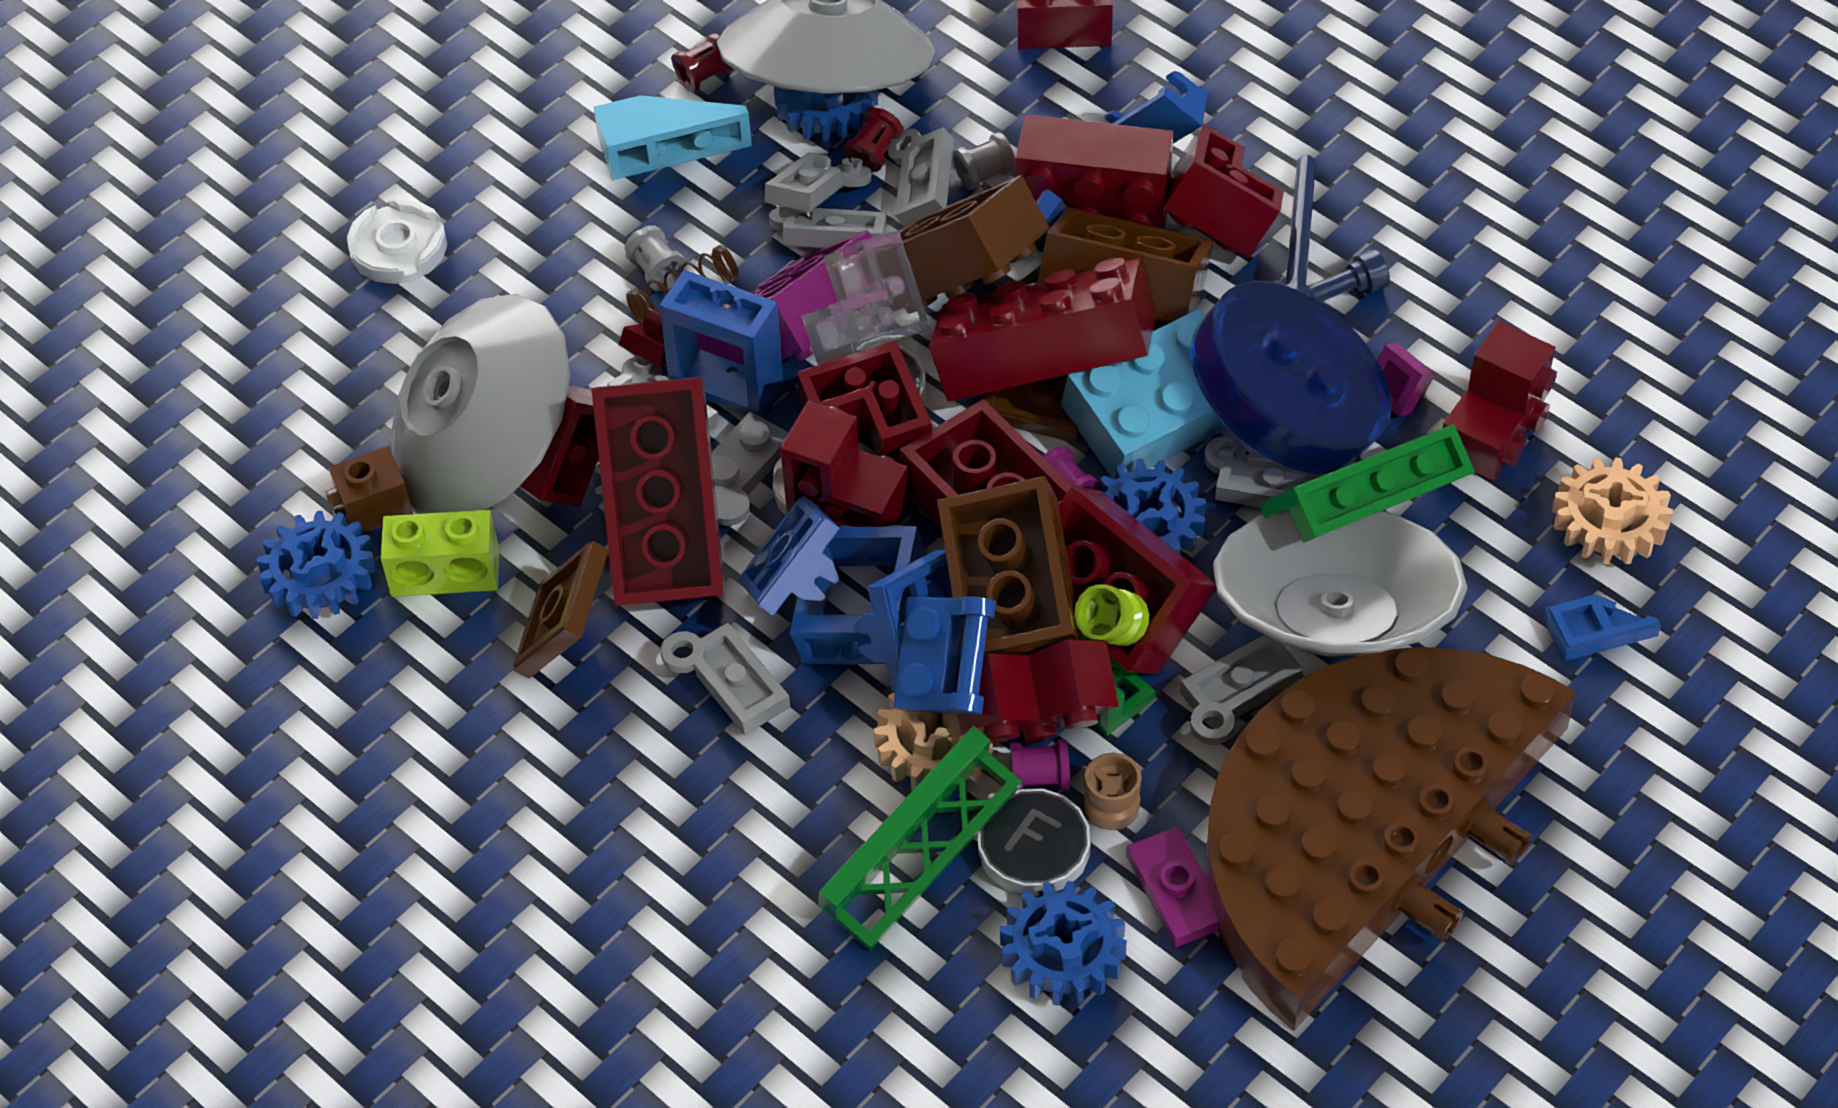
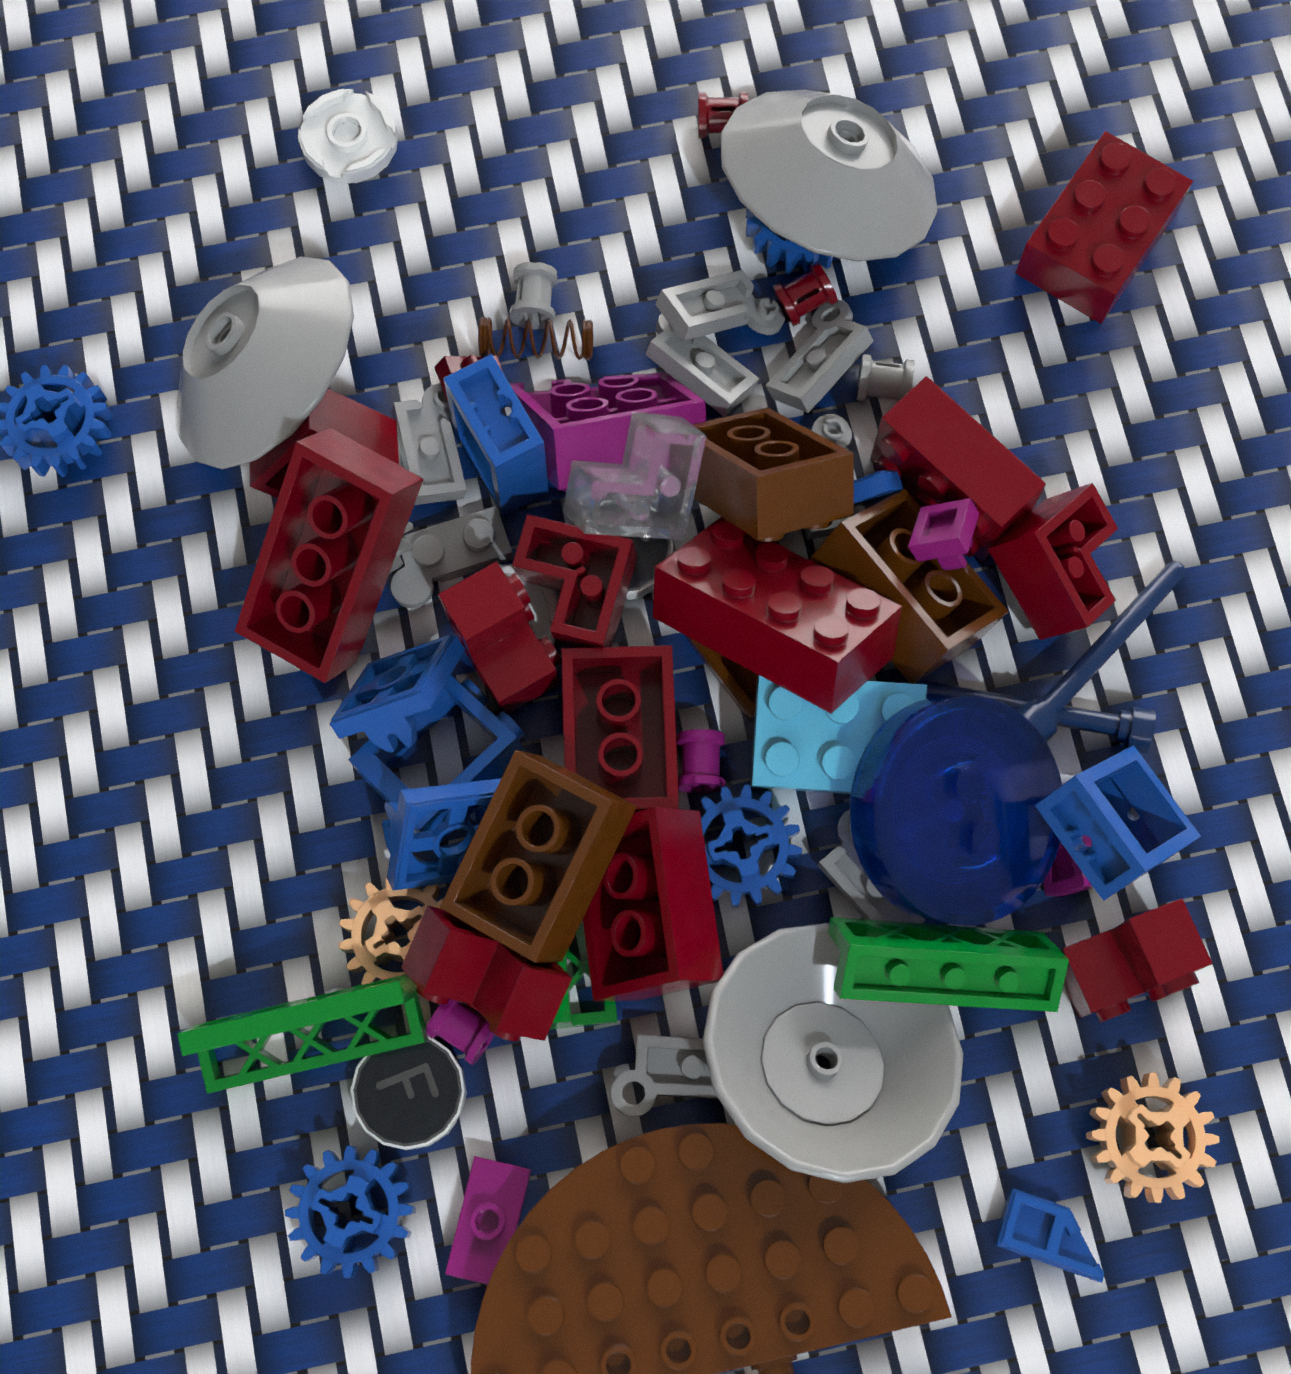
camera: 35 degrees right, 20 degrees up
reddish brown brick [325,445,413,533] -> none
lime brick [381,510,499,597] -> none
reddish brown tile [513,541,609,678] -> none
medium azure slope [593,95,752,180] -> none
light grey hinge [661,623,790,735] -> none
blue plate [893,596,996,715] -> none
lime wheel [1075,584,1149,646] -> none
medium nougat wheel [1084,752,1142,830] -> none
blue hinge [1104,71,1208,144] -> none
none -> magenta tile [908,498,979,570]
none -> blue window [1035,745,1201,901]

